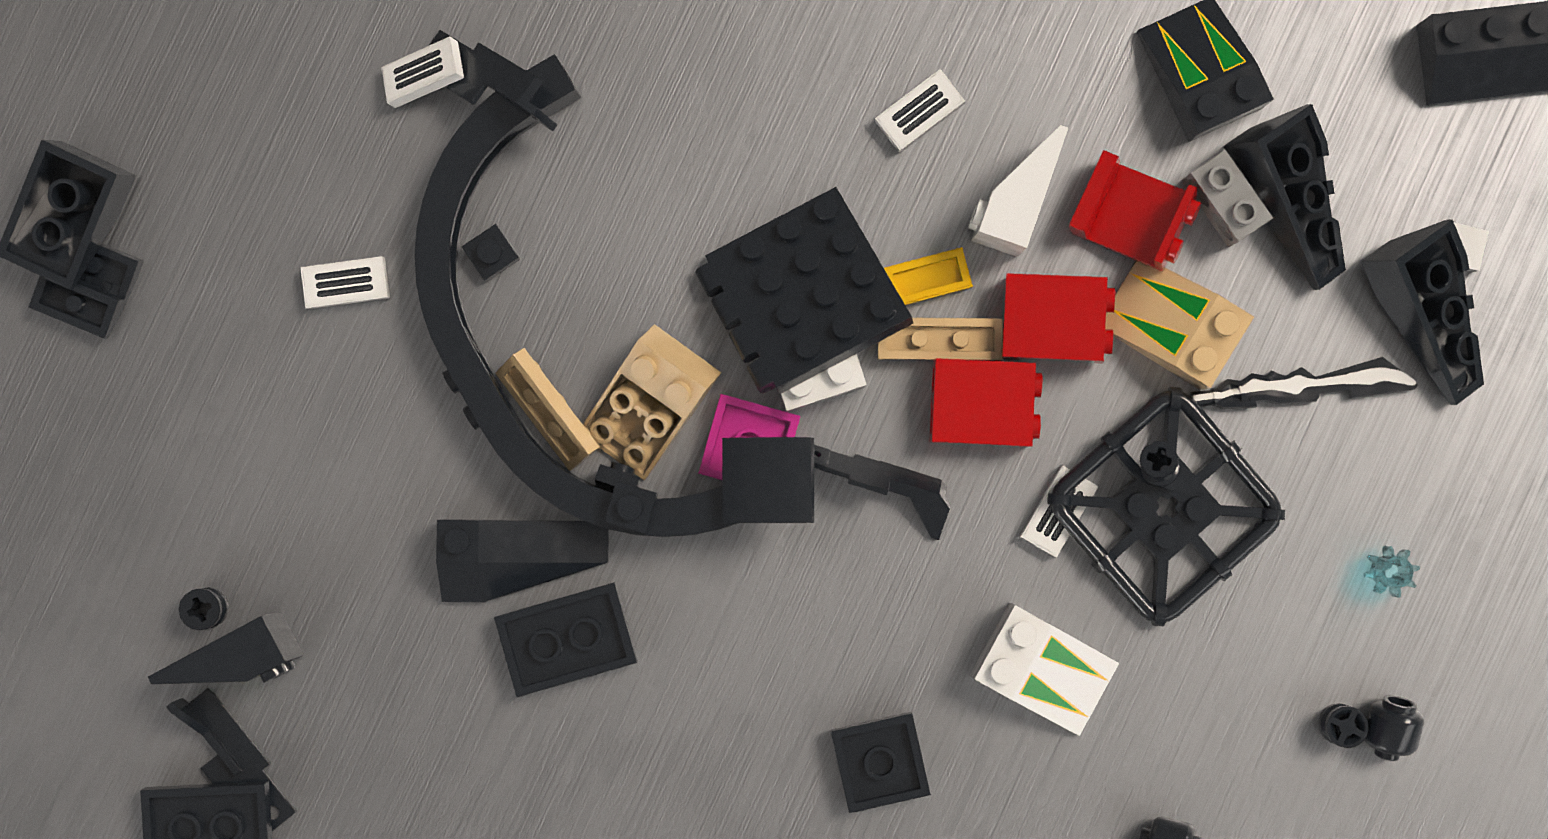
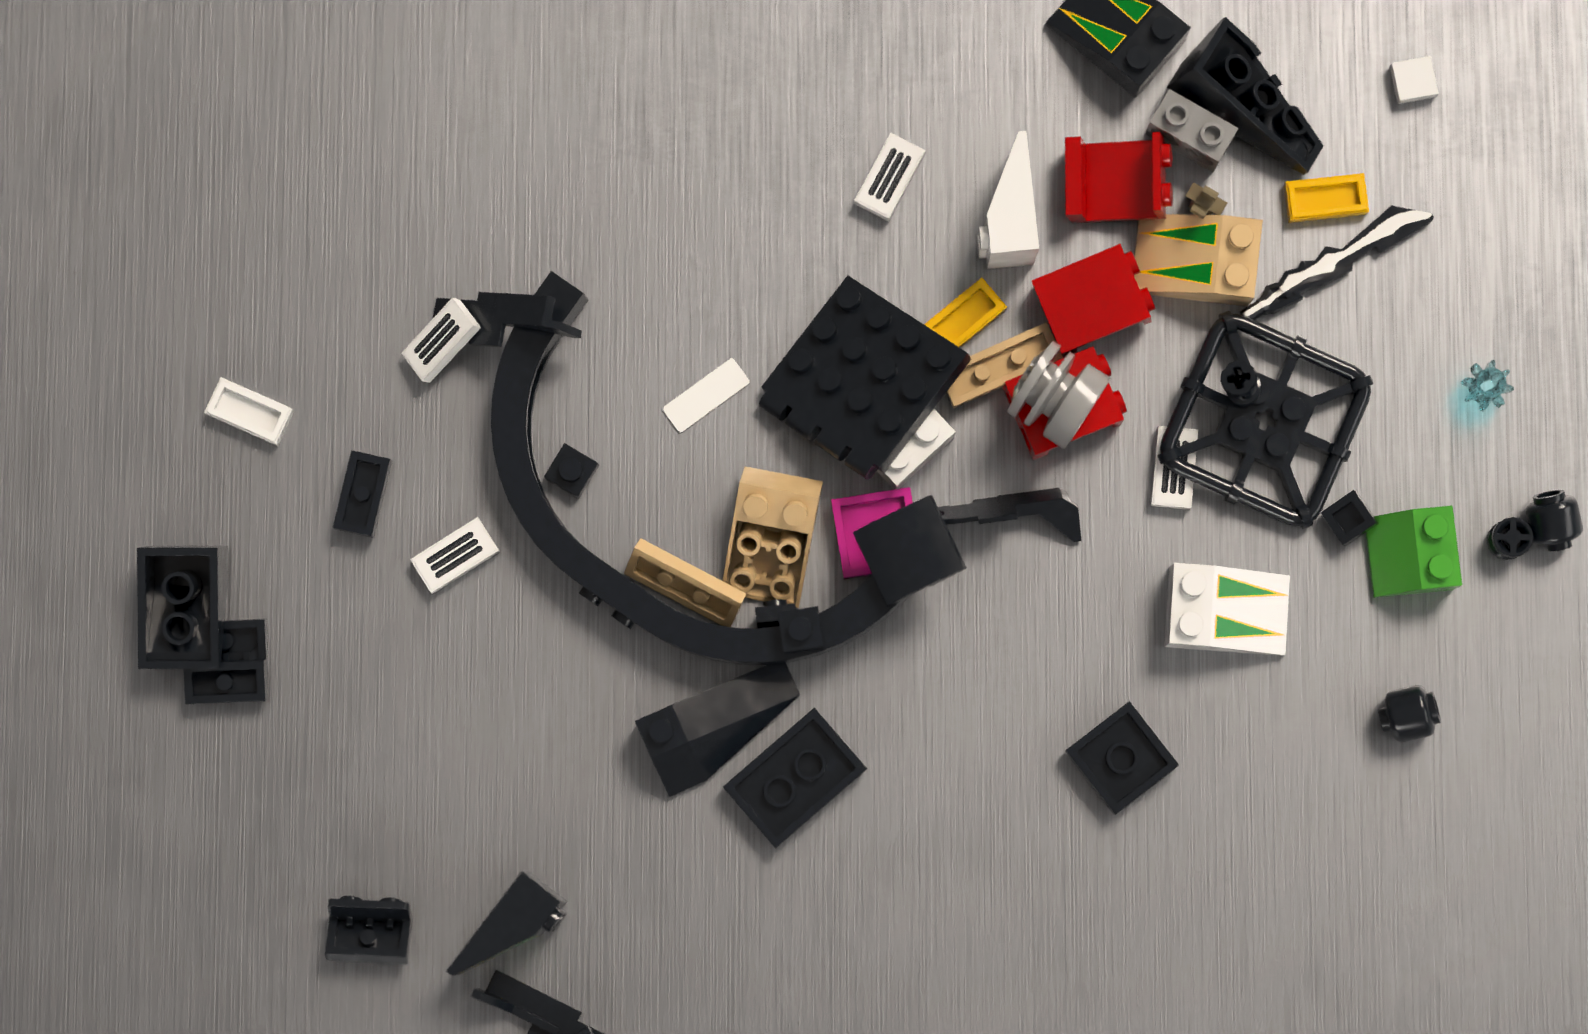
camera: 20 degrees left, 5 degrees down
black wheel [178,587,229,631] -> none
black wedge [1361,219,1484,405] -> none
none -> white tile [204,377,294,446]
none -> black bracket [325,896,413,964]
none -> black plate [333,450,392,538]
none -> white sticker [663,358,750,432]
none -> light grey wheel [1007,341,1111,450]
none -> dark tan plate [1185,182,1228,219]
none -> yellow tile [1284,173,1369,223]
none -> black plate [1321,490,1379,546]
none -> bright green slope [1366,505,1462,598]

